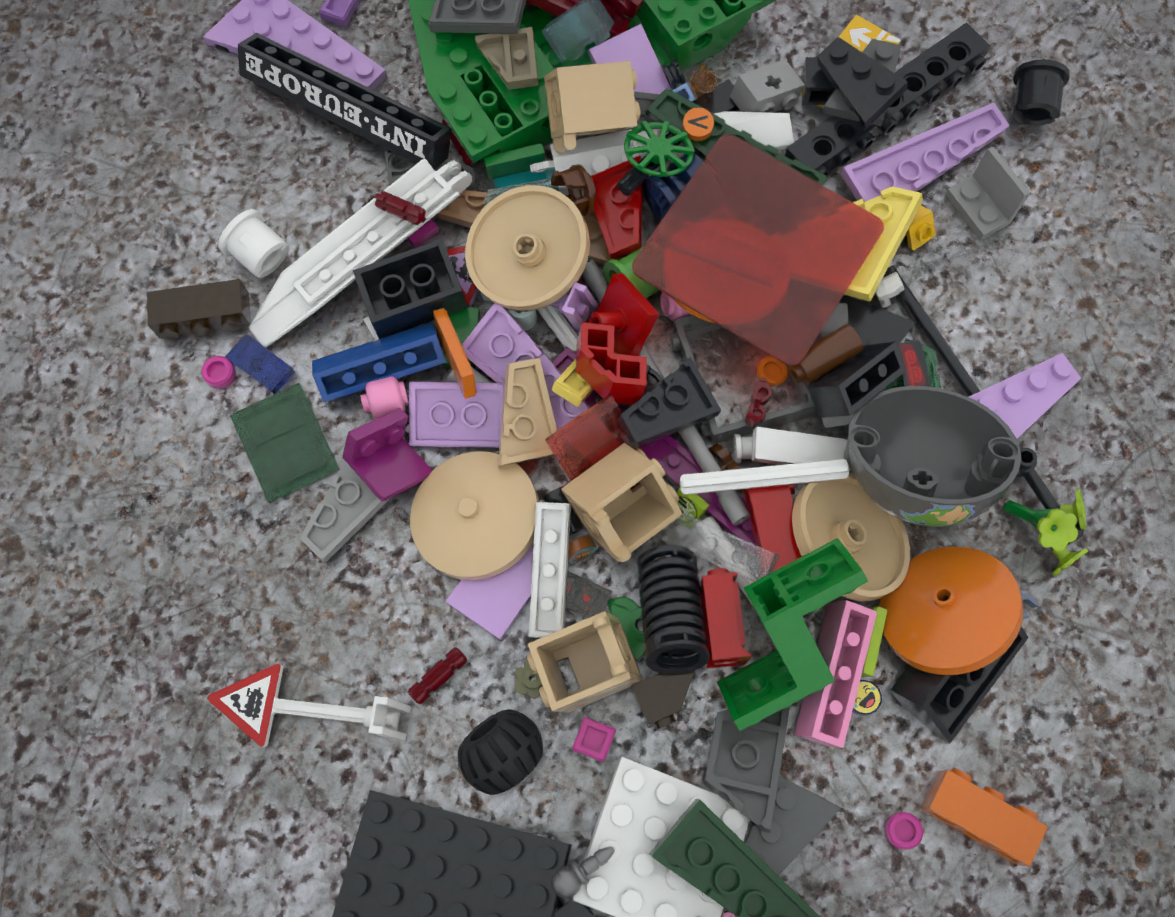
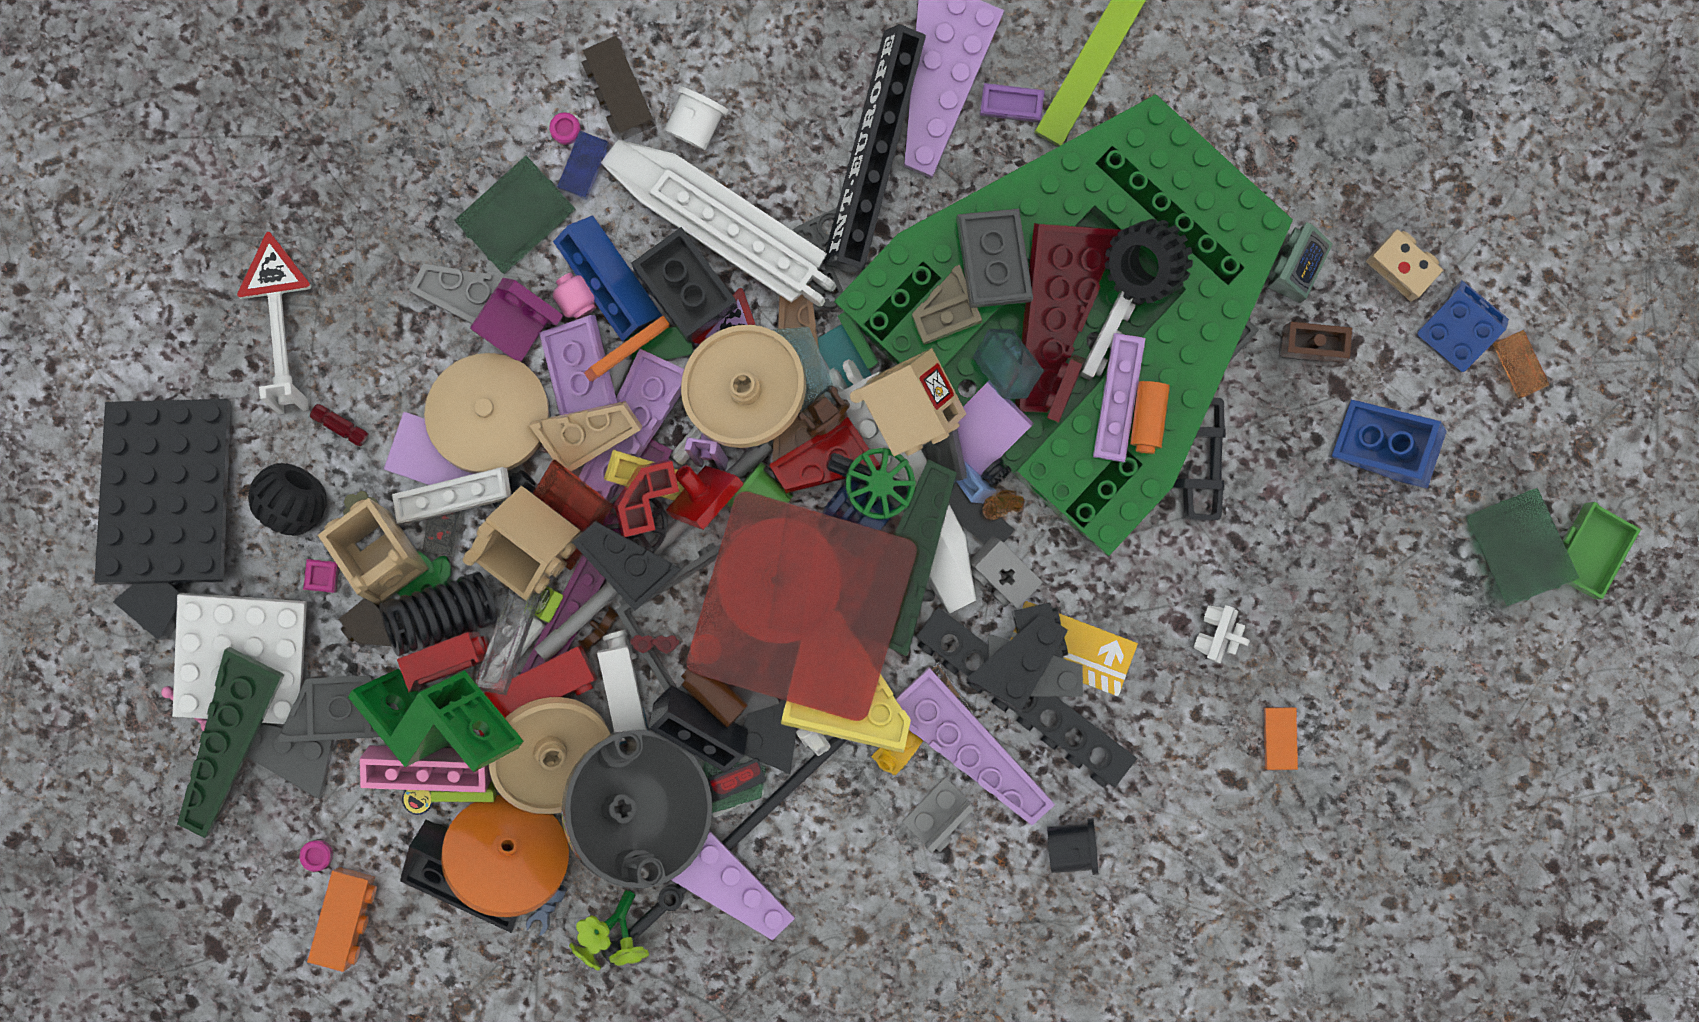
camera: 70 degrees right, 15 degrees up
dark red axle [374,191,426,225] -> none
flat silver bar [551,846,615,898] -> none
dark orange tile [568,536,597,564] -> none
white axle [680,459,849,495] -> none
orange tile [682,108,714,141] -> none

